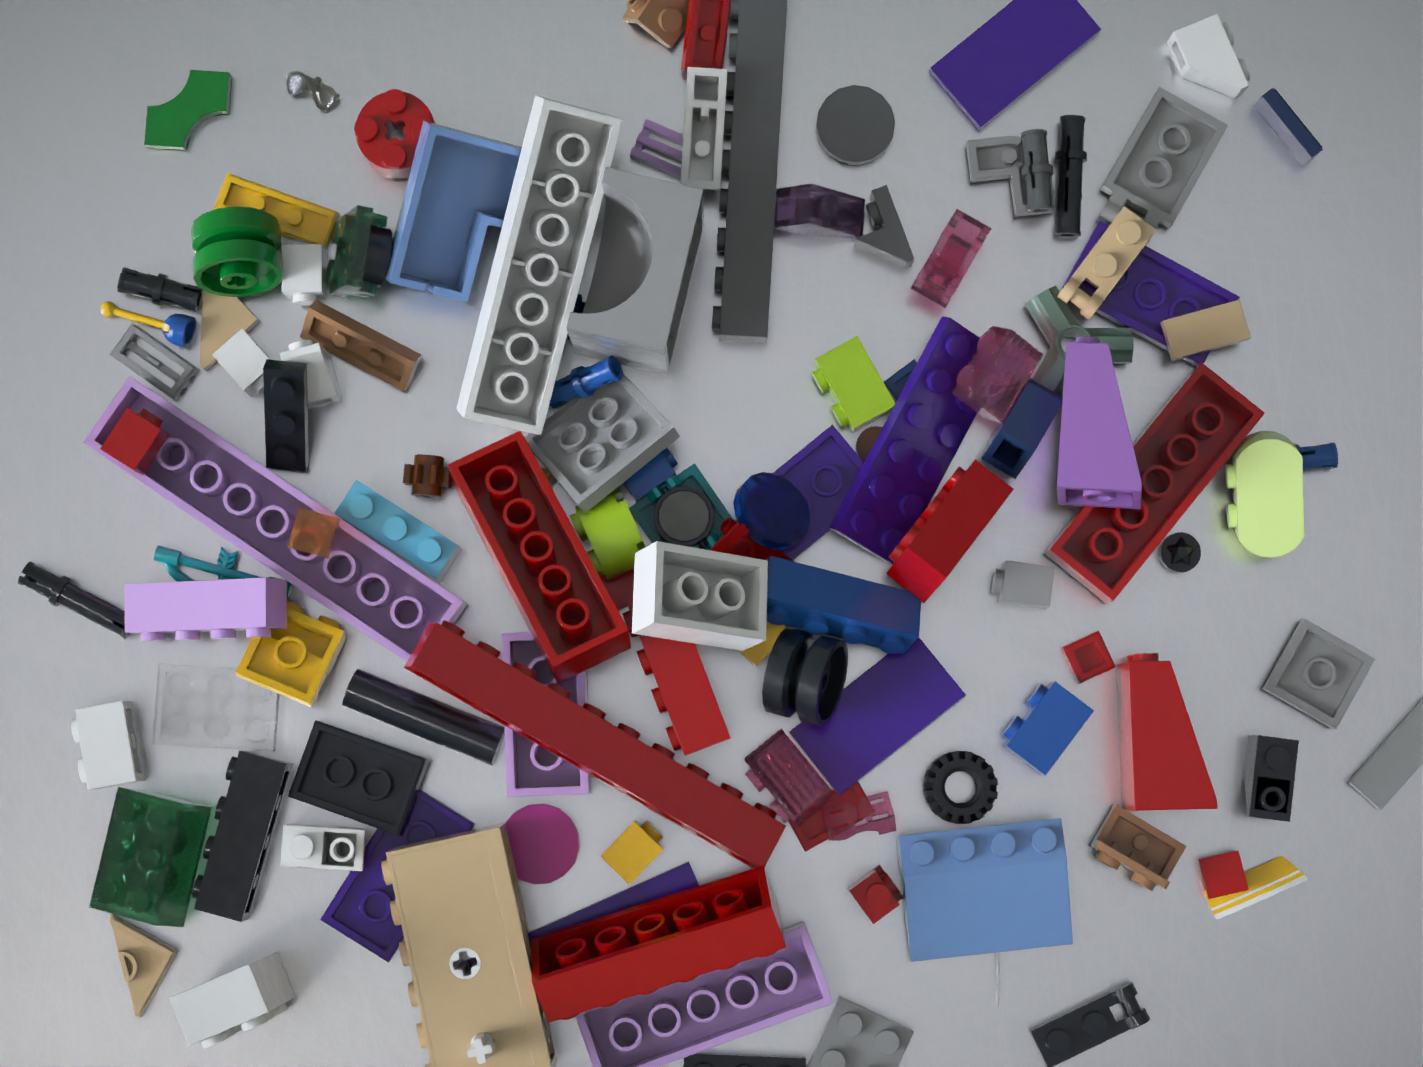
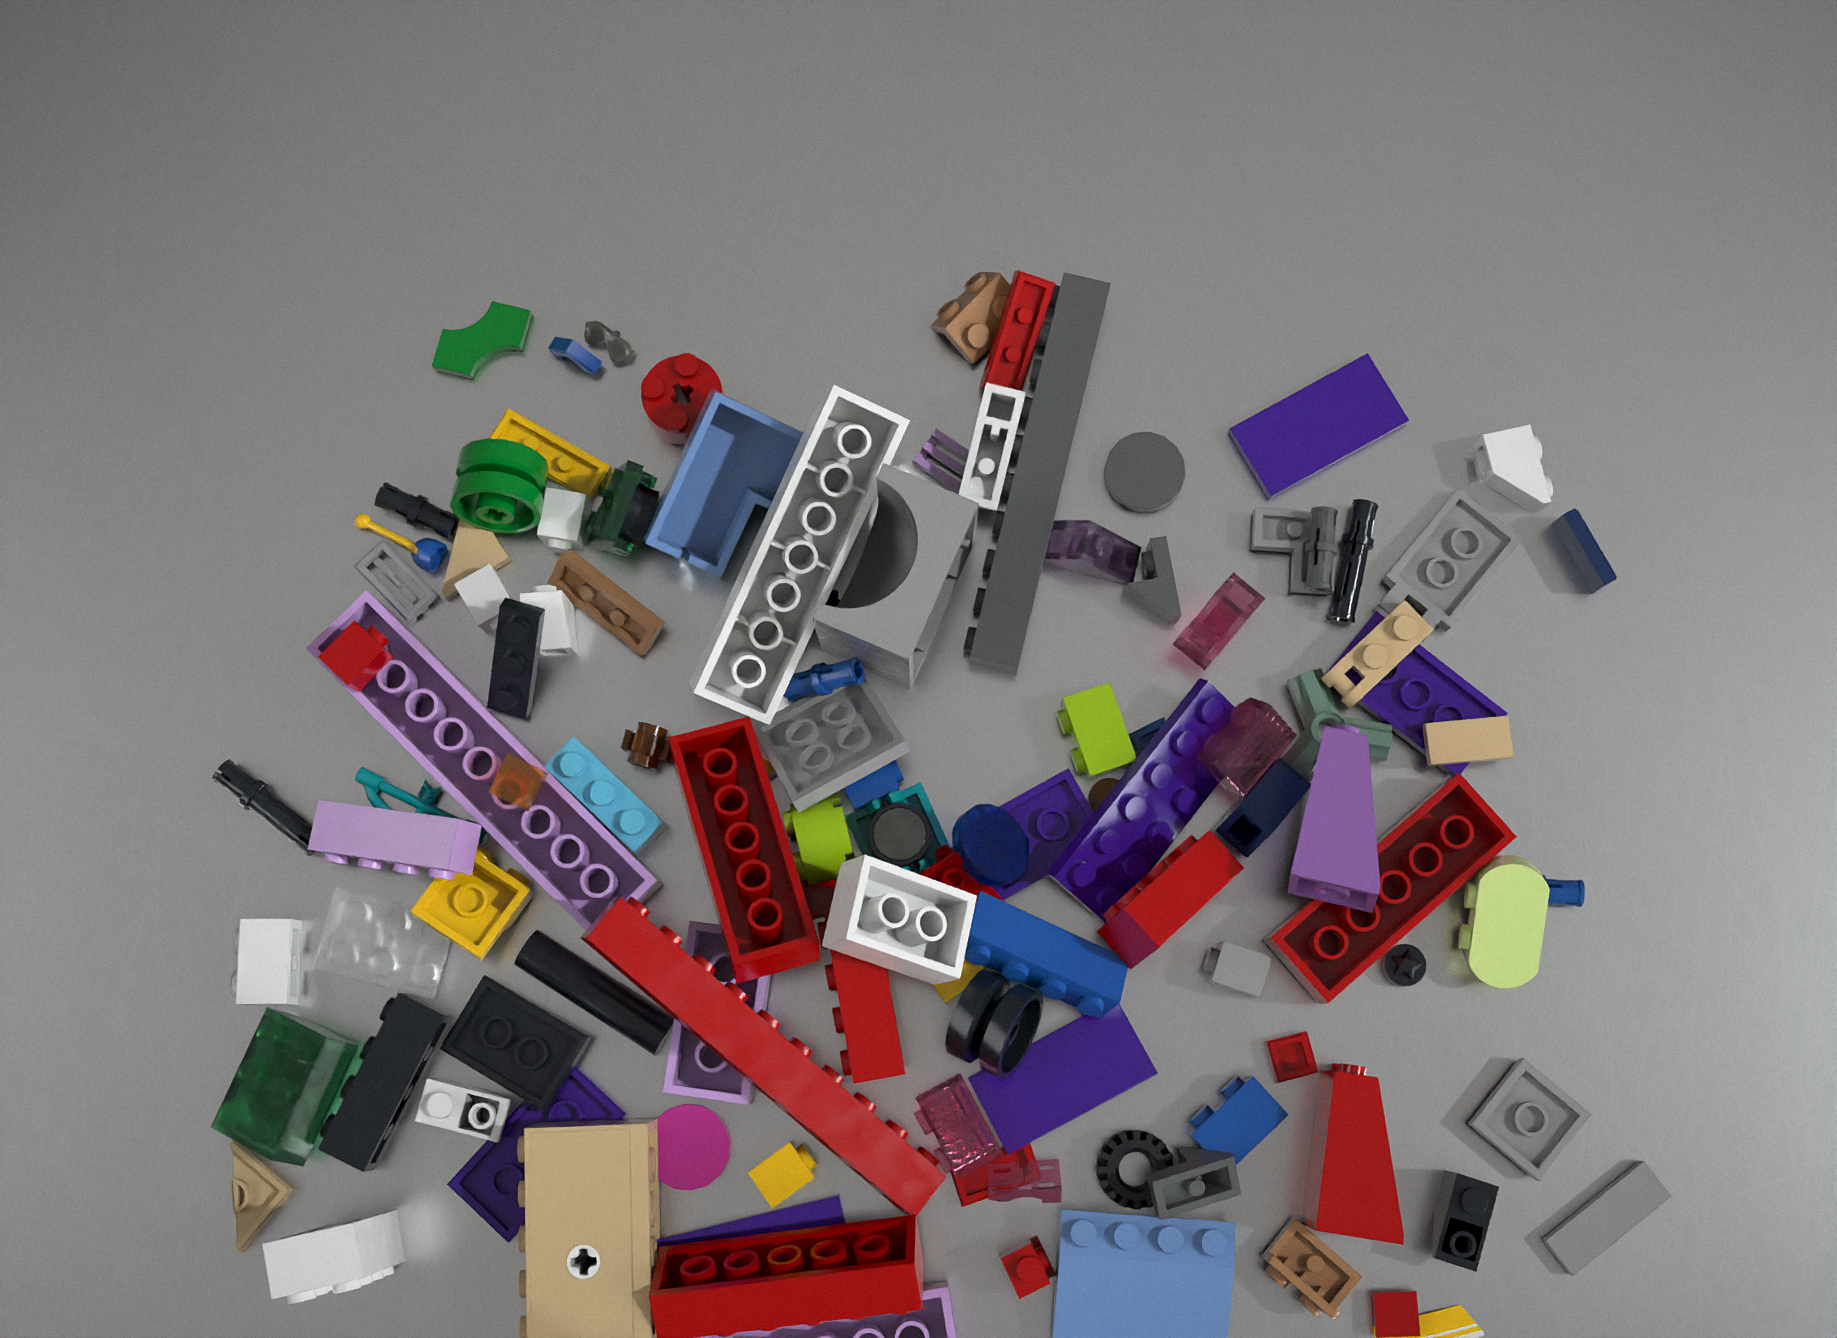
camera: 10 degrees right, 5 degrees down
none -> blue tile [548,337,602,374]
none -> dark grey slope [1147,1147,1241,1220]

